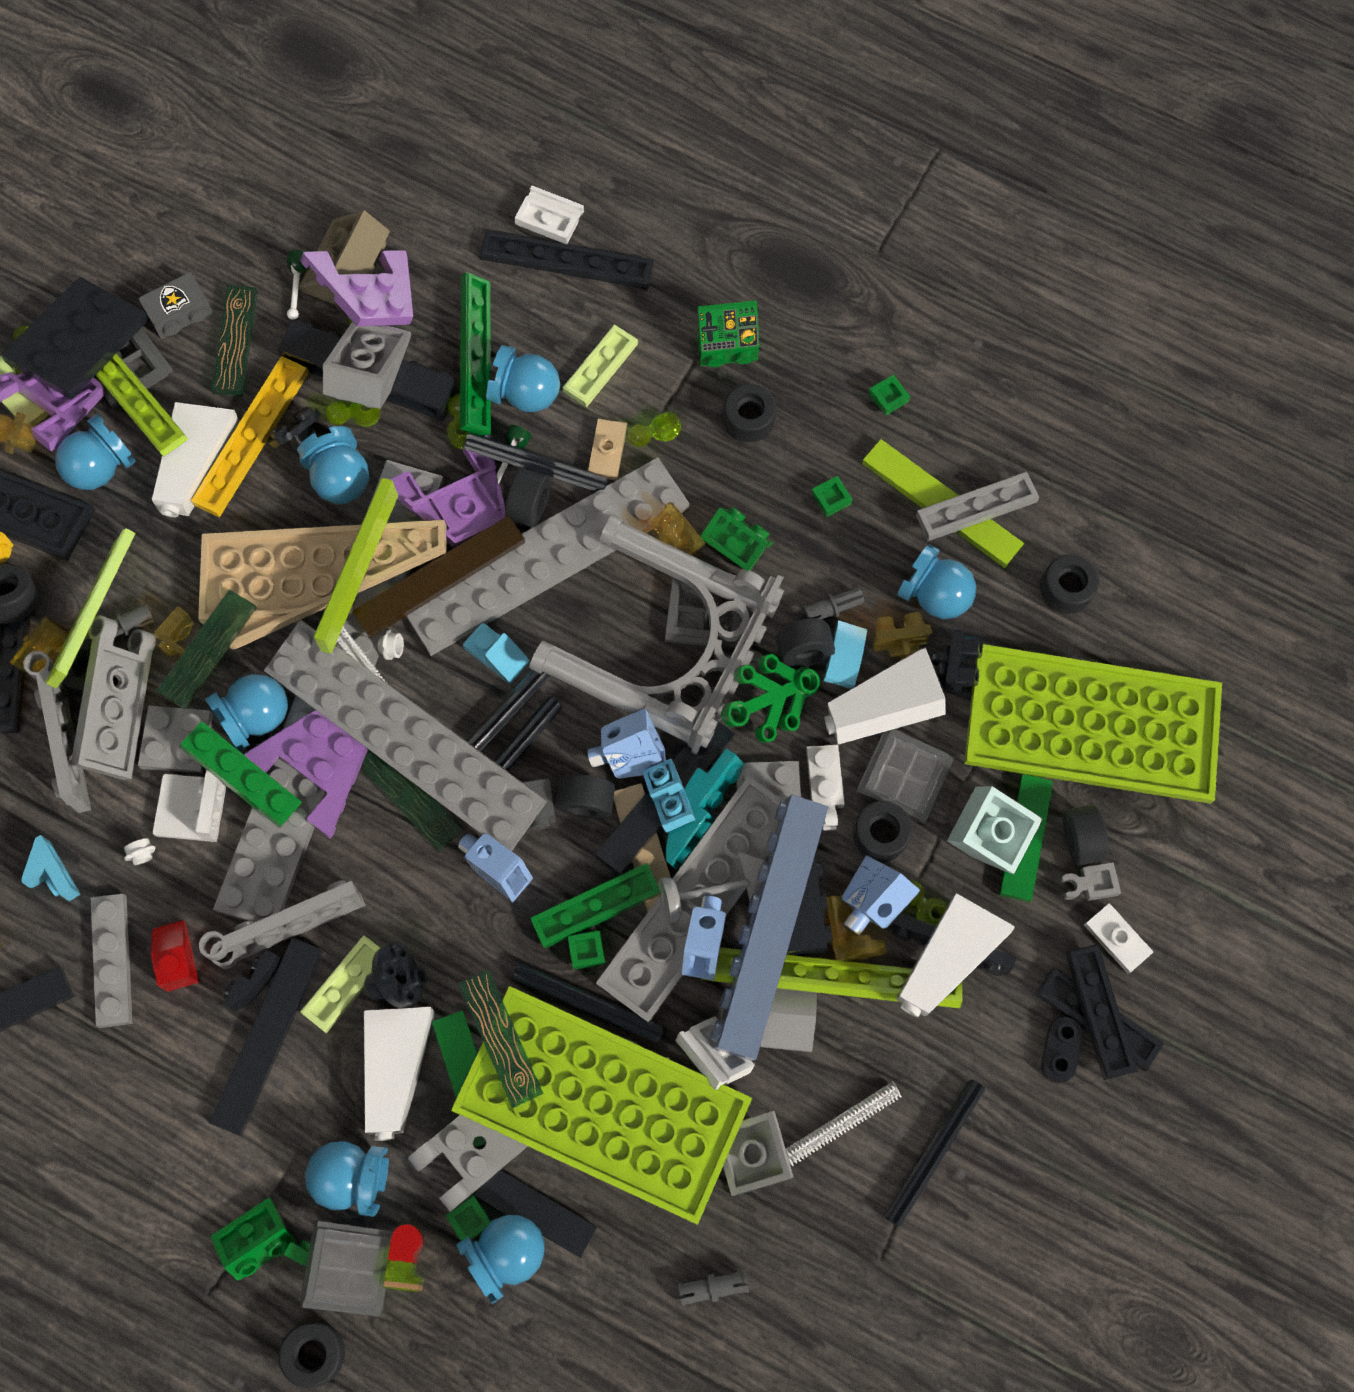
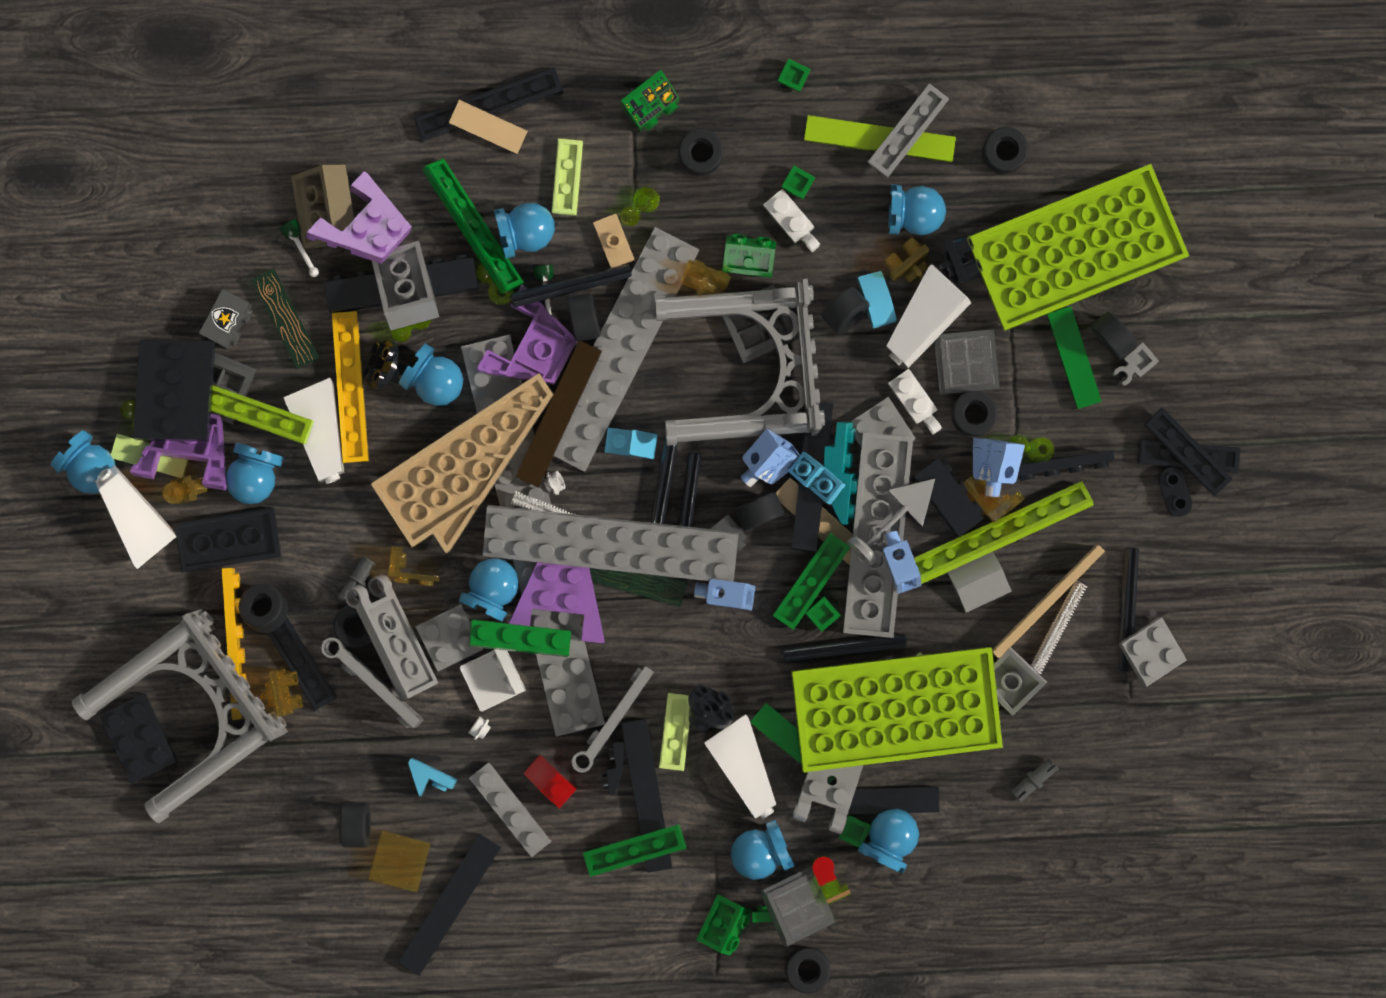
camera: 30 degrees left, 15 degrees up
clear yellow hips [10,617,69,680] -> none
lime tile [46,528,136,688] -> none
clear green tile [156,590,257,710] -> none
lime tile [314,478,398,654] -> none
clear green tile [458,969,544,1108] -> none
white plate [515,186,584,244] -> none
white plate [675,1016,754,1090] -> none
sand blue brick [710,794,829,1061] -> none
green plant [721,654,820,743] -> none
dark grey axle [803,588,864,620] -> none
white slope [896,893,1015,1017] -> none
light aqua slope [947,786,1042,874] -> none
white plate [1084,903,1153,974] -> none
none -> tan tile [449,100,528,154]
none -> green plate [583,824,687,877]
none -> white plate [763,189,820,252]
none -> tan tile [992,545,1105,659]
none -> light grey plate [1119,617,1187,687]

